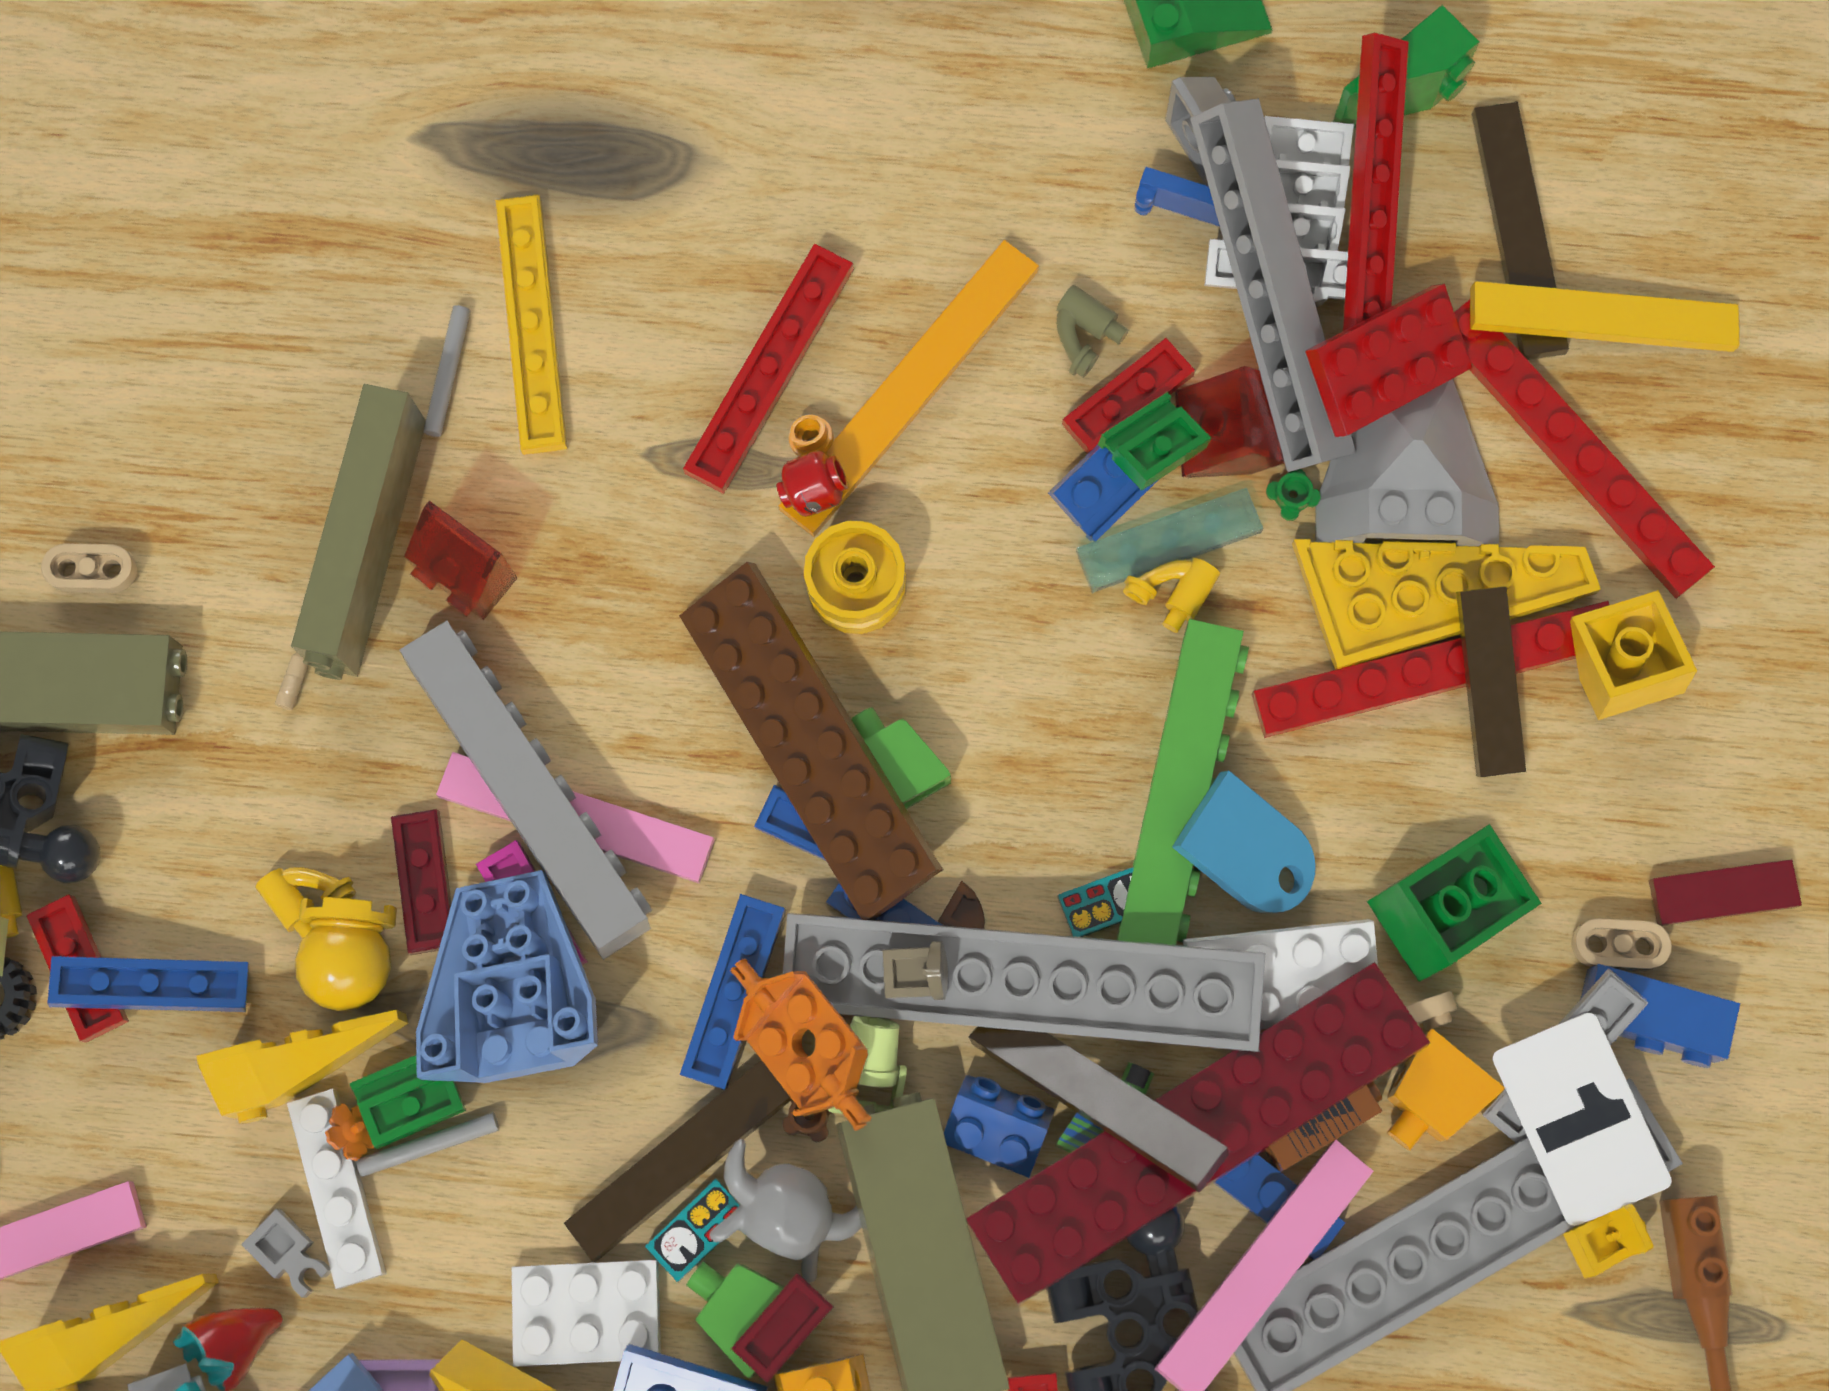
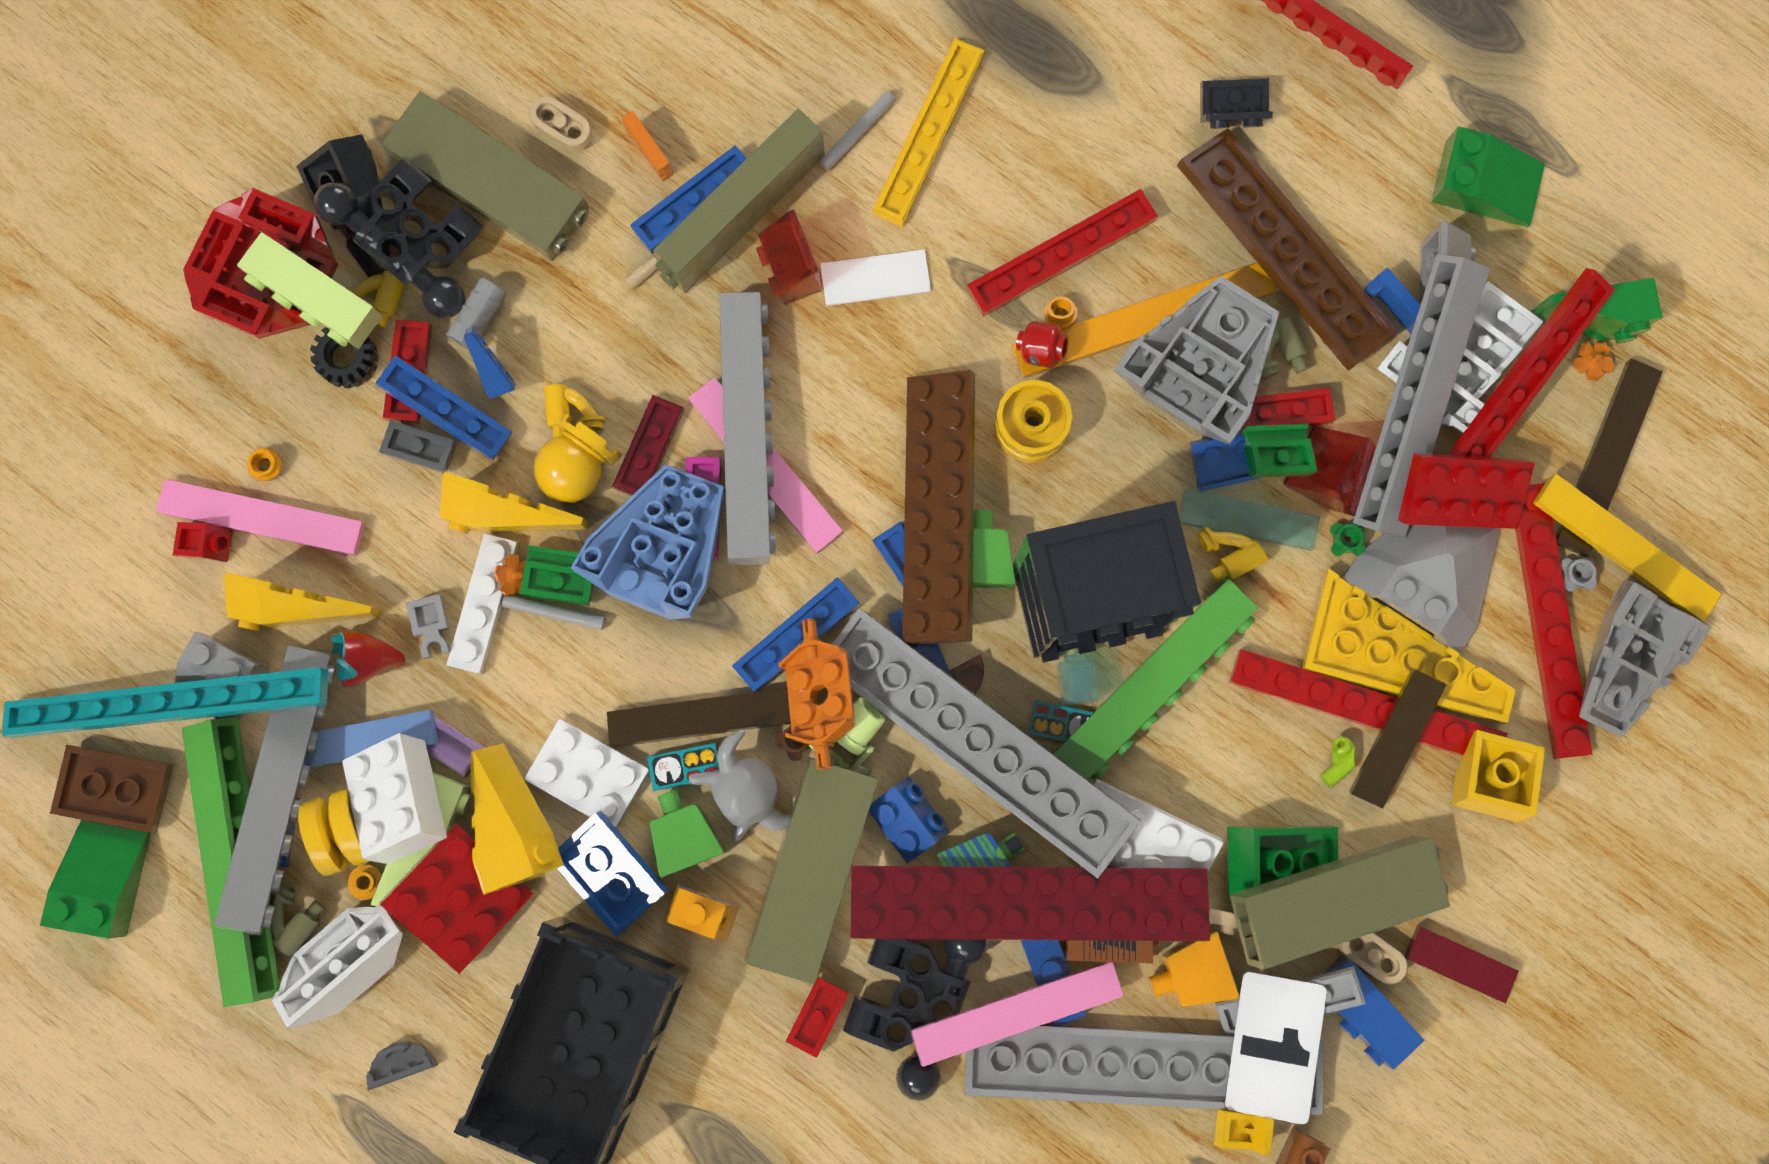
camera: 30 degrees right, 5 degrees up
dark red tile [731,1273,834,1383] -> none
dark tan tile [882,941,948,1000] -> none
tile [969,1026,1229,1193] -> none
dark azure tile [1172,770,1315,913] -> none
none -> dark grey plate [379,420,457,473]
none -> light grey axle [446,278,506,350]
none -> blue slope [464,327,516,399]
none -> orange tile [621,110,674,182]
none -> blue plate [630,145,747,254]
none -> white piece [820,249,931,306]
none -> black container [1013,501,1201,663]
none -> clear light blue brick [1056,654,1099,706]
none -> light grey wedge [1114,276,1279,445]
none -> reddish brown plate [1177,128,1399,371]
none -> black bracket [1200,78,1273,129]
none -> olive brick [1230,836,1450,970]
none -> lime arm [1319,736,1355,789]
none -> light grey plate [1560,557,1597,592]
none -> orange plant [1572,341,1616,382]
none -> light grey wedge [1579,580,1711,738]

